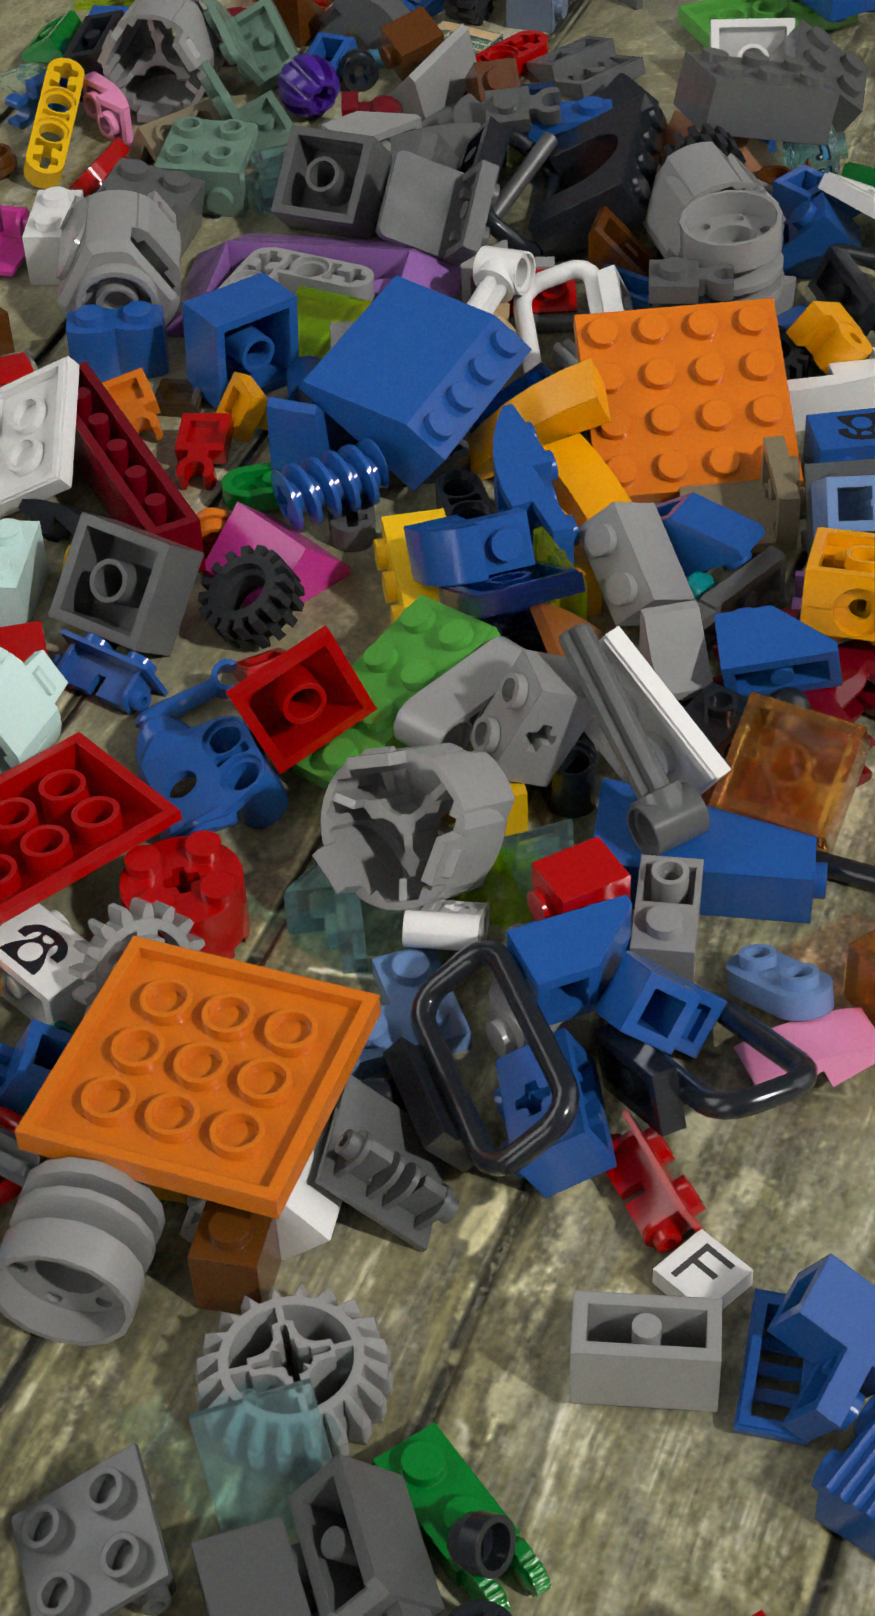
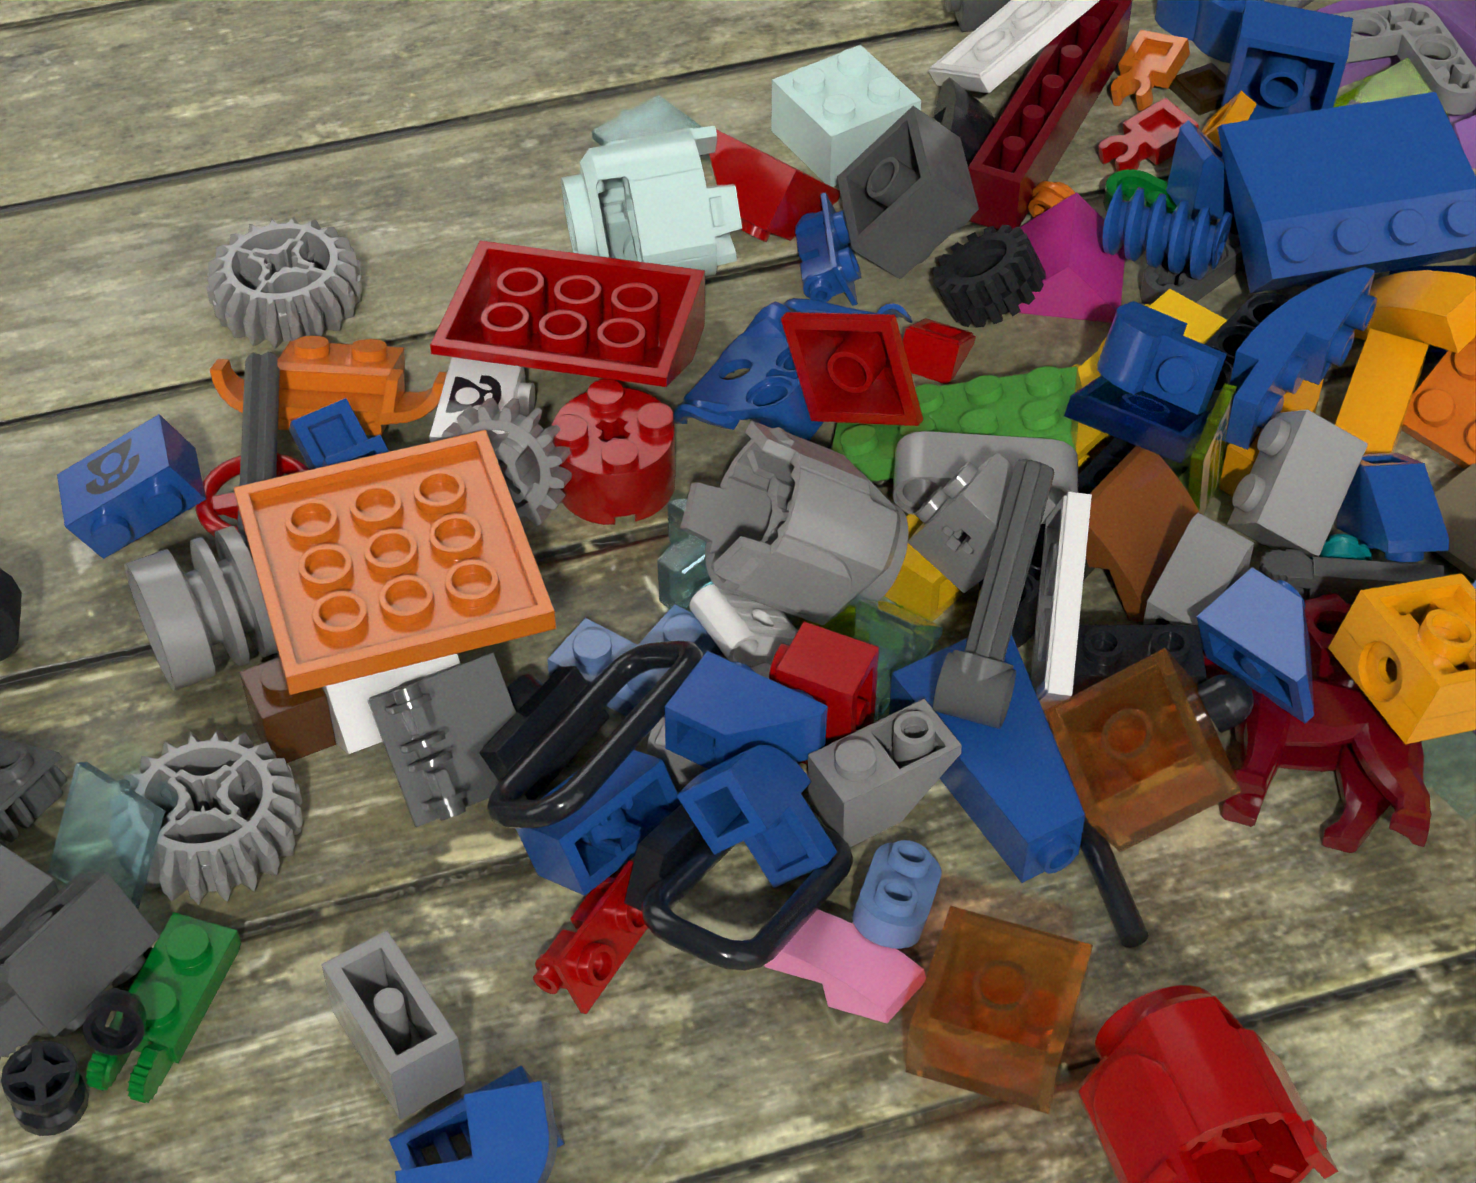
camera: 50 degrees right, 5 degrees up
white tile [652,1229,754,1310] -> none

